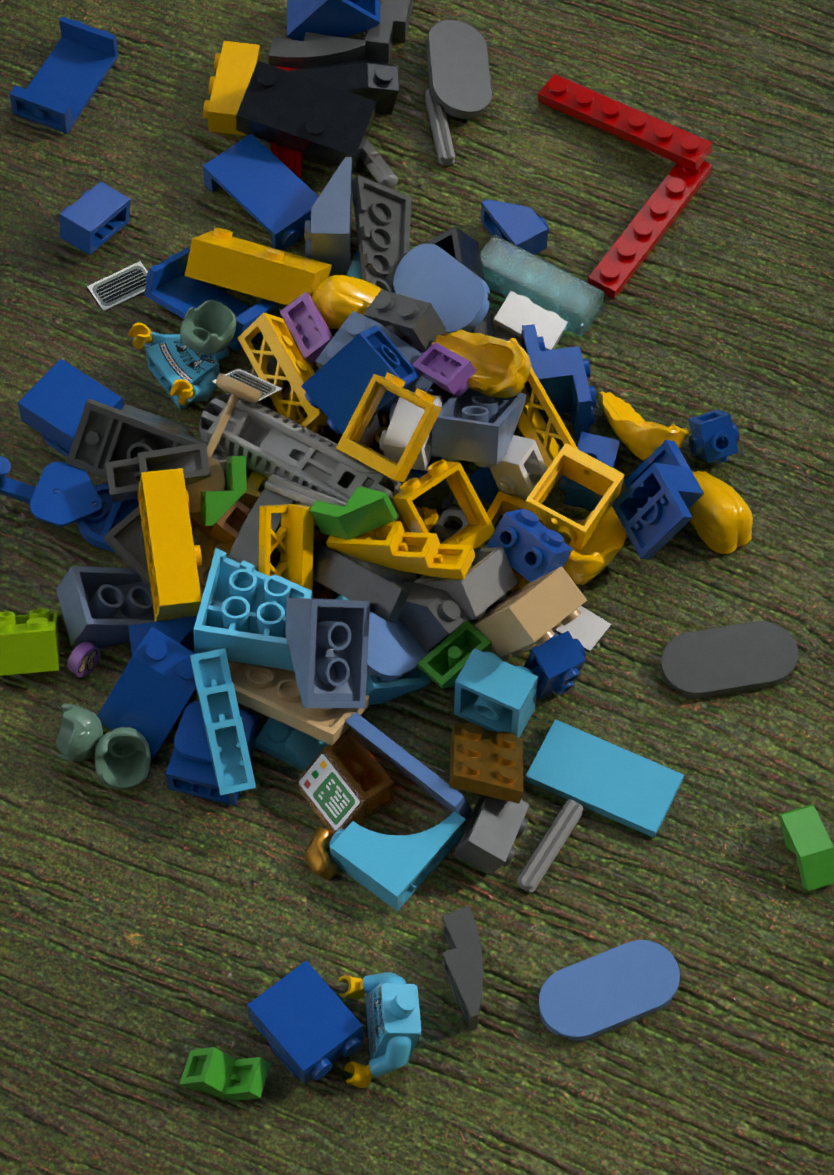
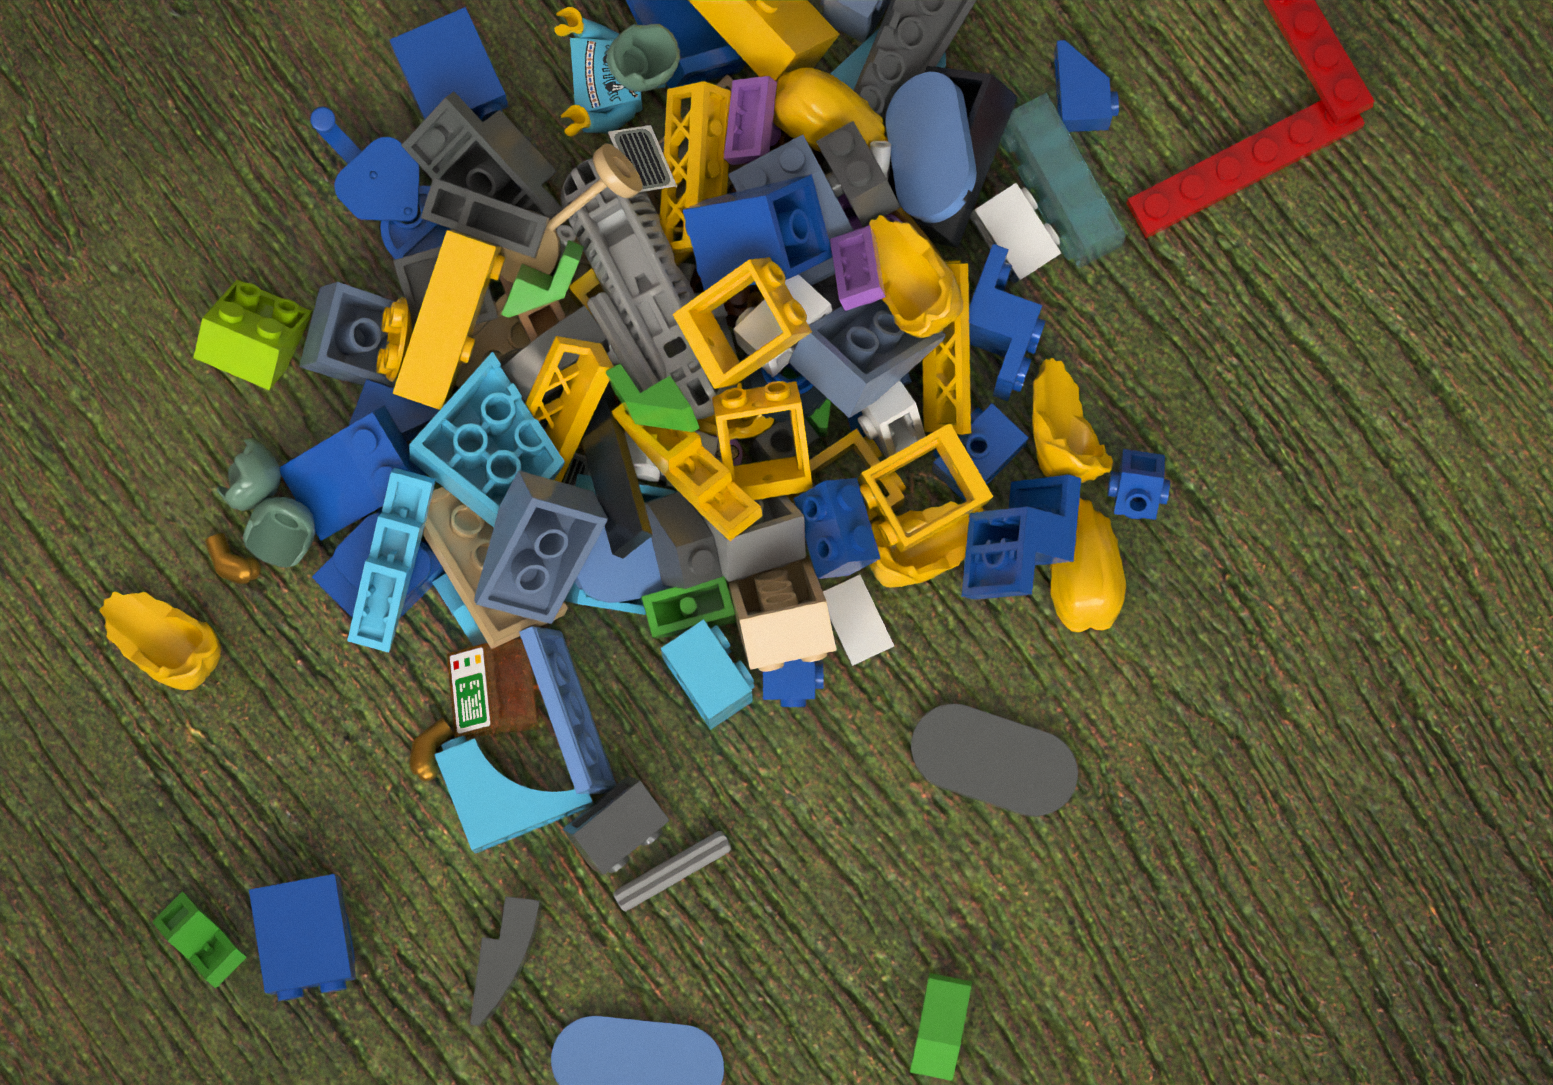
camera: 30 degrees right, 20 degrees up
medium lavender tile [67,641,100,678] -> none
medium azure torso [338,972,421,1088] -> none
pearl gold plate [449,722,523,804] -> none
medium azure tile [525,719,684,838] -> none
none -> yellow hair [99,592,221,690]
none -> pearl gold arm [205,533,261,584]
none -> yellow dish [376,297,413,382]

